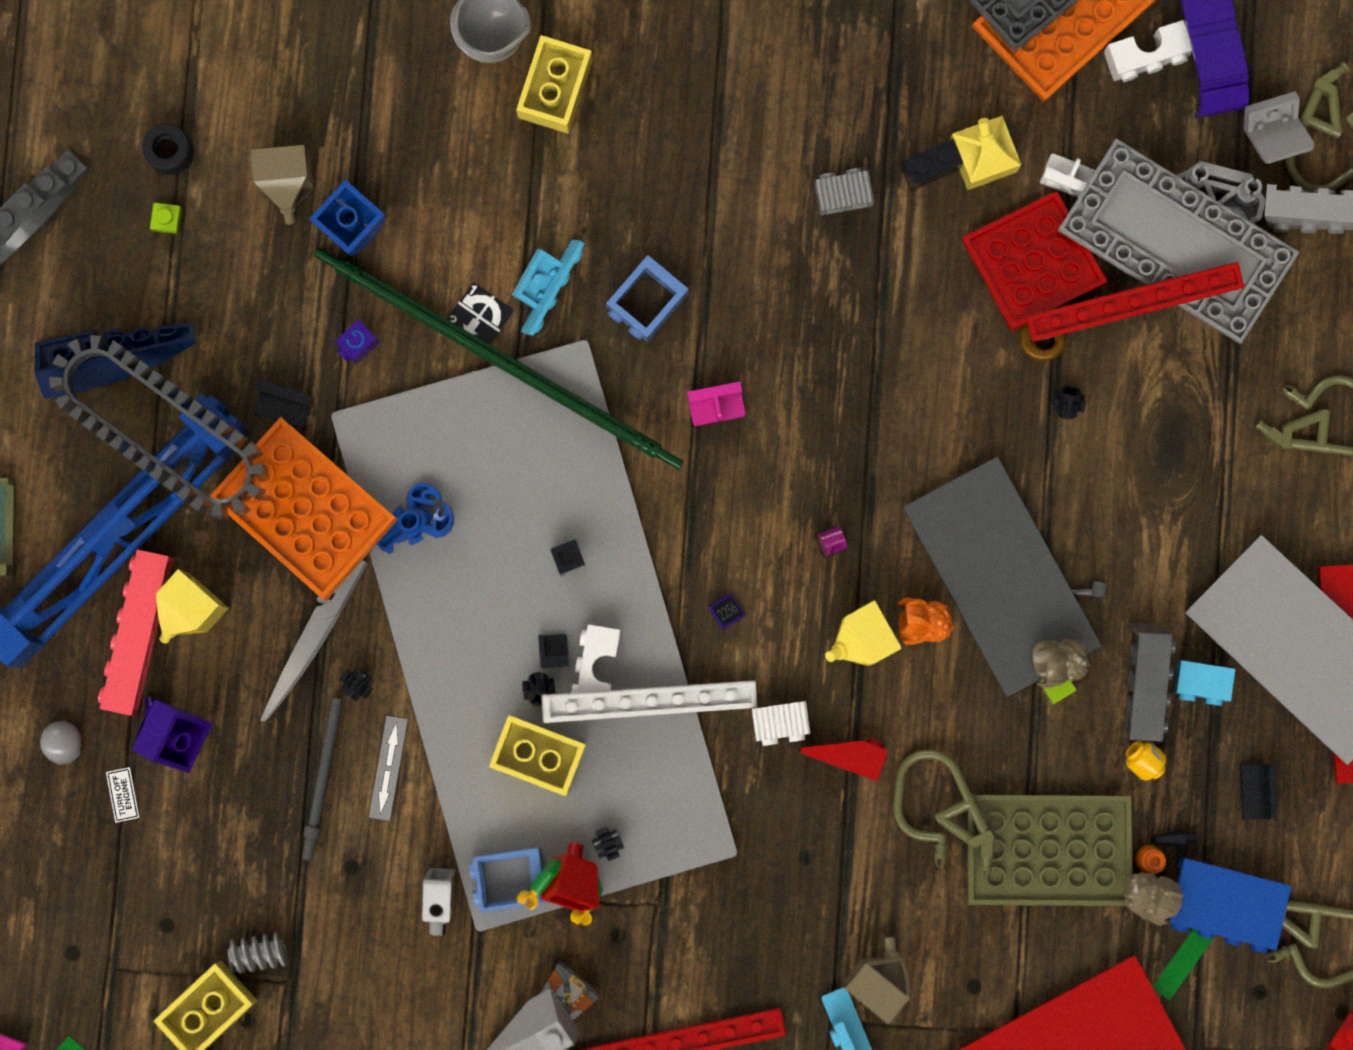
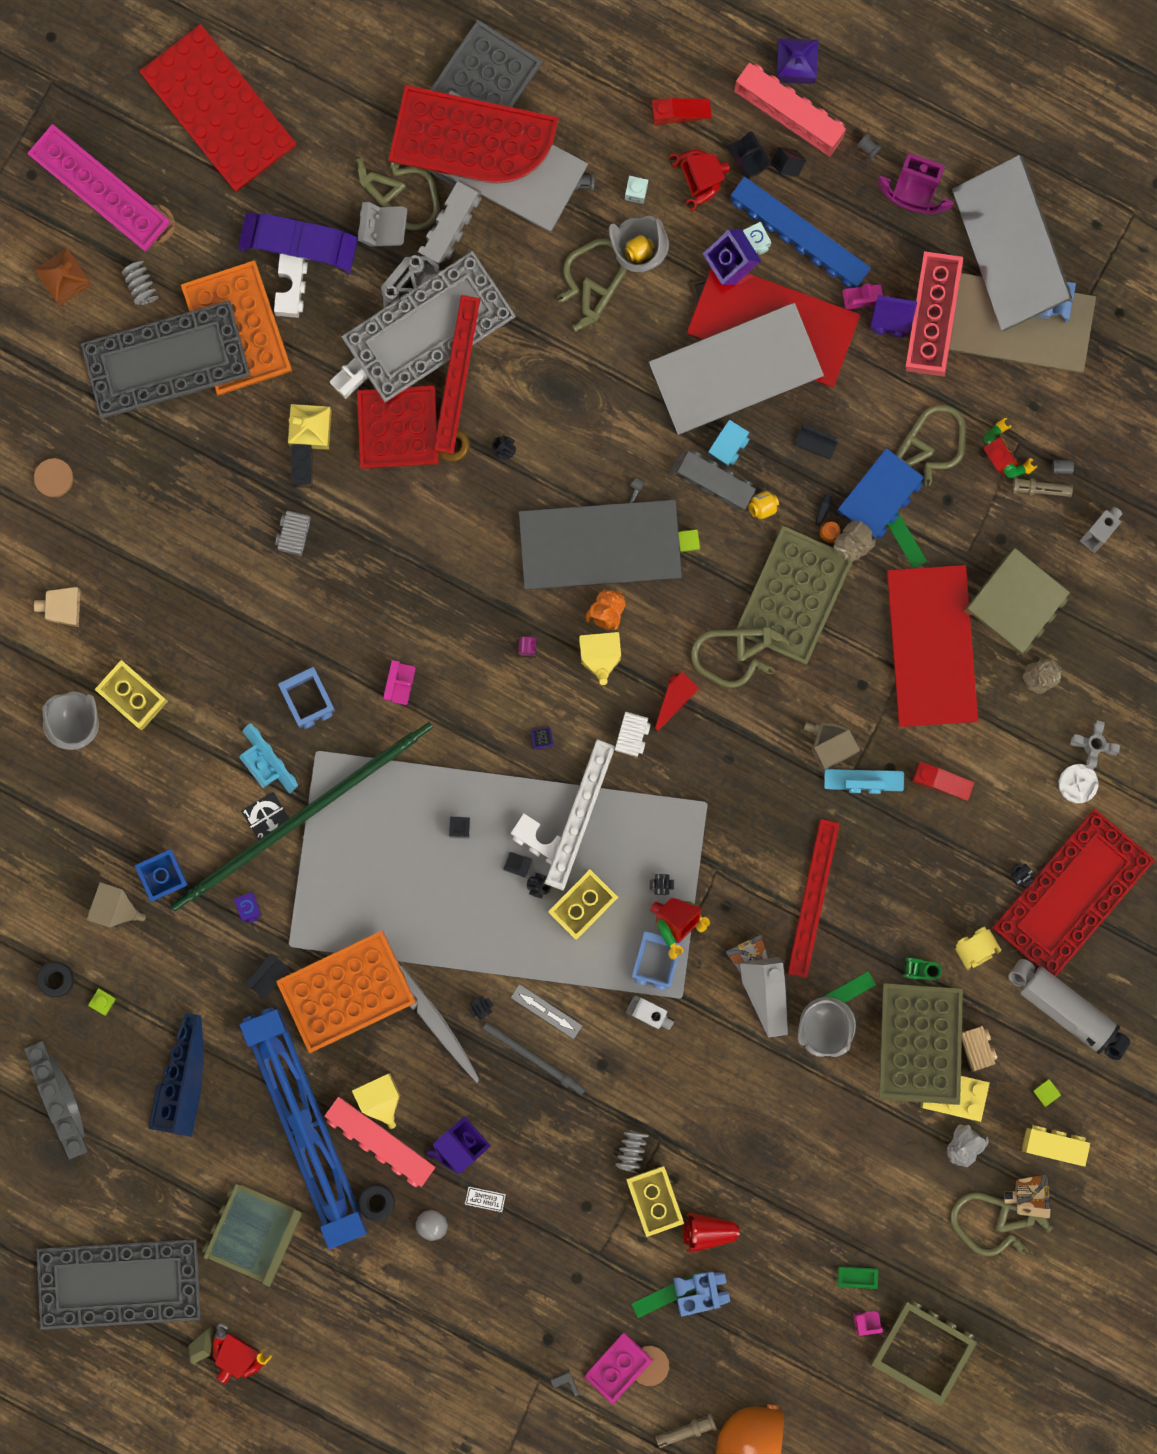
camera: 70 degrees left, 0 degrees up
dark grey piece [49,335,269,519] -> none
blue animal [377,483,454,554] -> none
dark tan hair [1032,638,1090,689] -> none
none -> black tyre [359,1184,395,1221]

